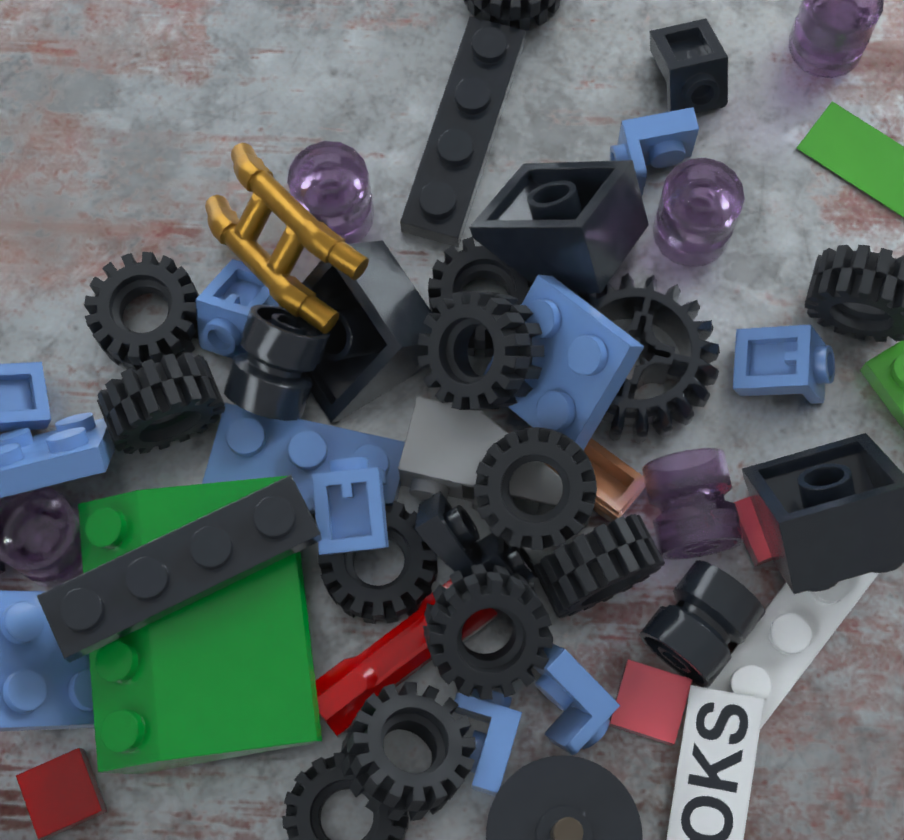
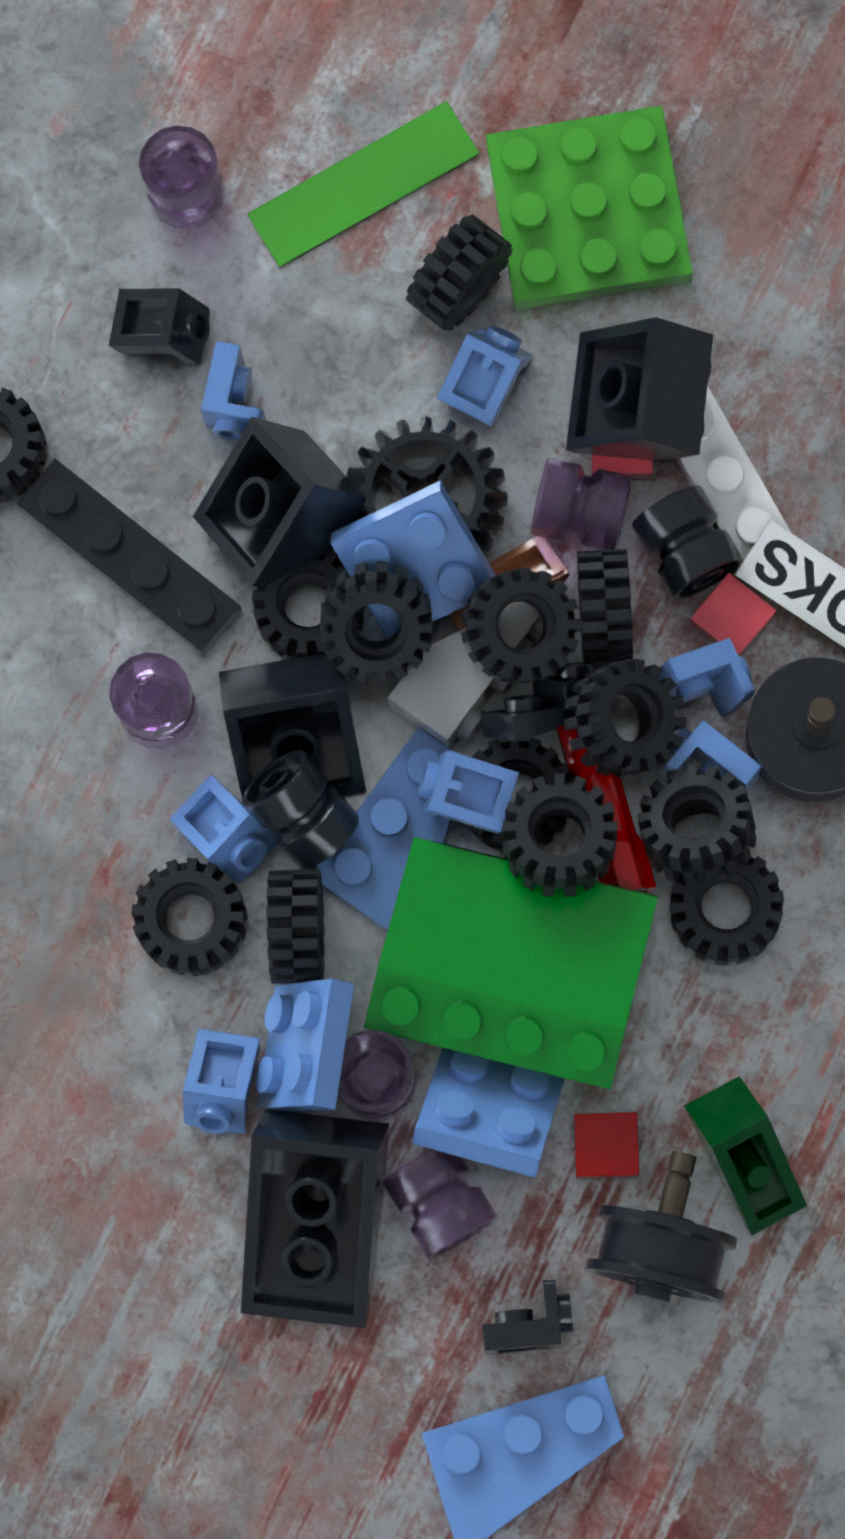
camera: 60 degrees left, 5 degrees up
black plate [37,475,322,663] -> none
pearl gold piece [205,143,369,334] -> none
clear purple wheel [653,158,745,267] -> none
none -> black tyre [502,774,617,898]

